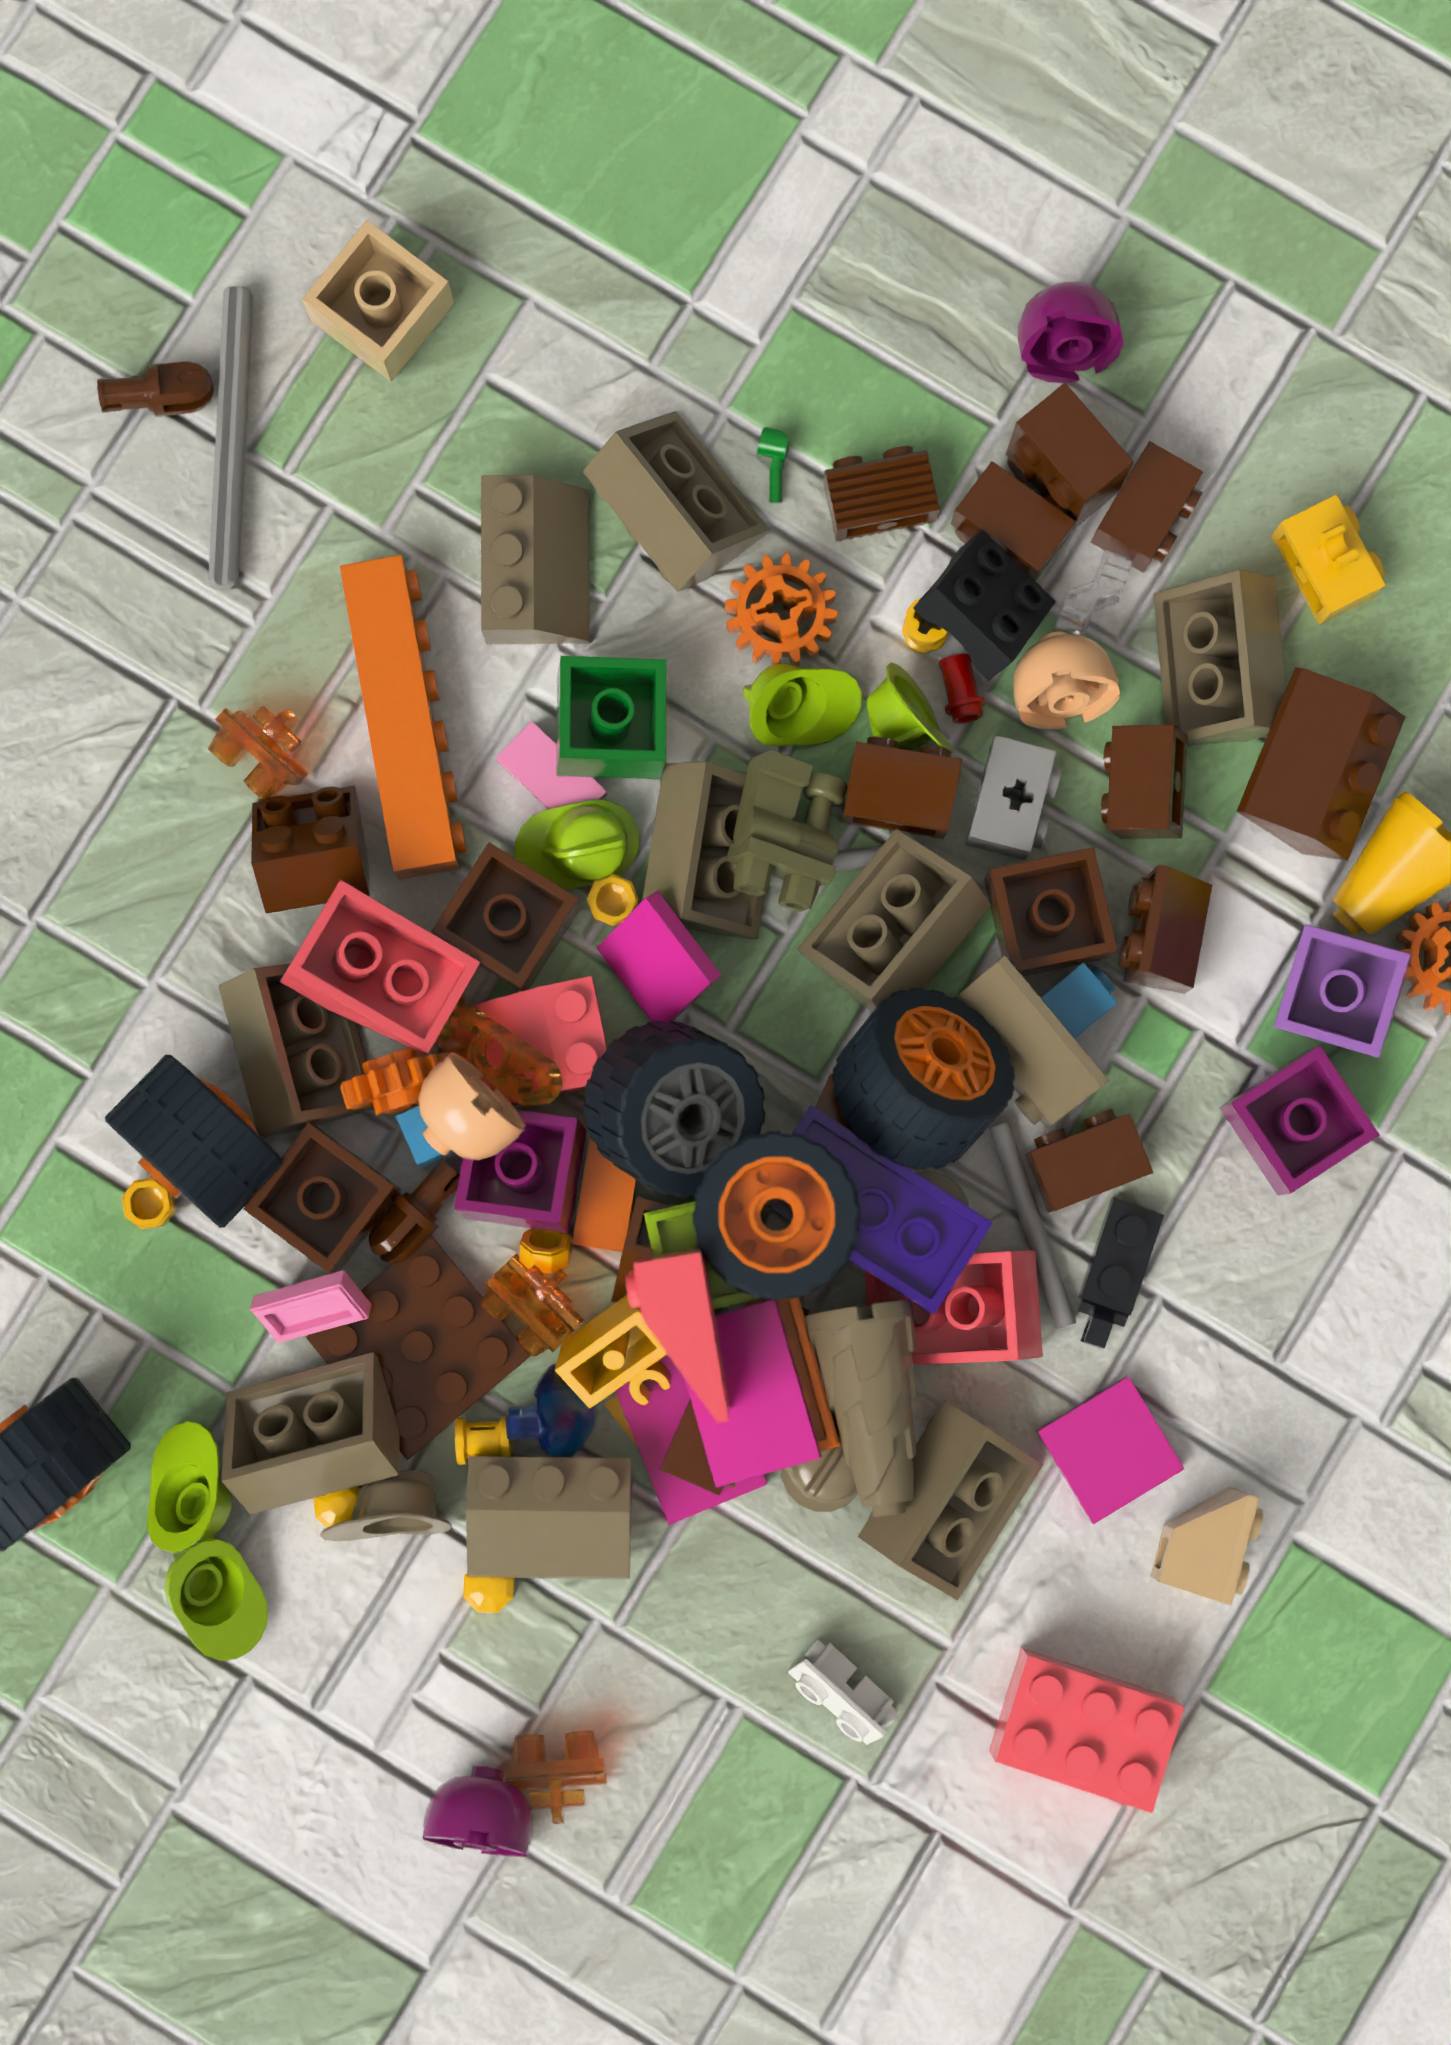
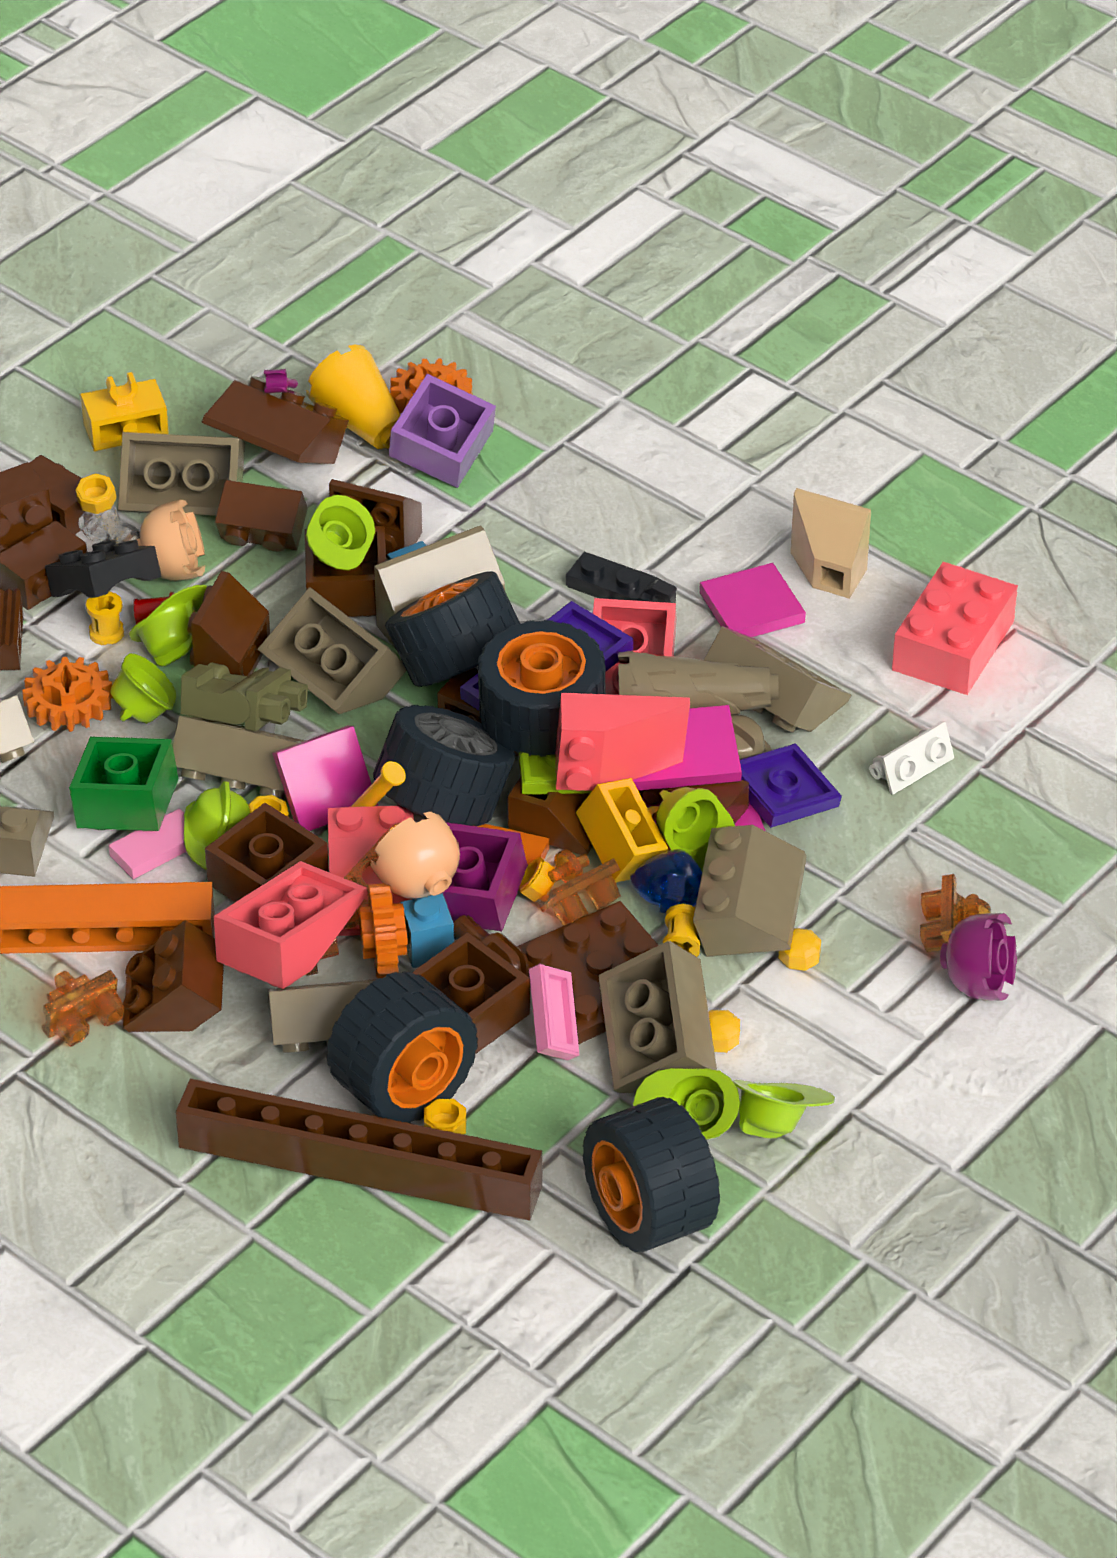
camera: 80 degrees left, 40 degrees down
dark tan piece [320,1471,452,1541] -> none
light grey brick [965,735,1062,860] -> none
reddish brown brick [1025,1109,1154,1213] -> none
magenta brick [1219,1045,1380,1196] -> none
none -> yellow tile [75,473,117,514]
none -> reddish brown brick [176,1078,542,1221]
none -> magenta hand [264,369,298,393]
none -> lime piece [306,495,375,570]
none -> yellow piece [351,761,406,807]
none -> lime piece [656,787,735,872]
none -> dark purple tile [740,743,842,828]

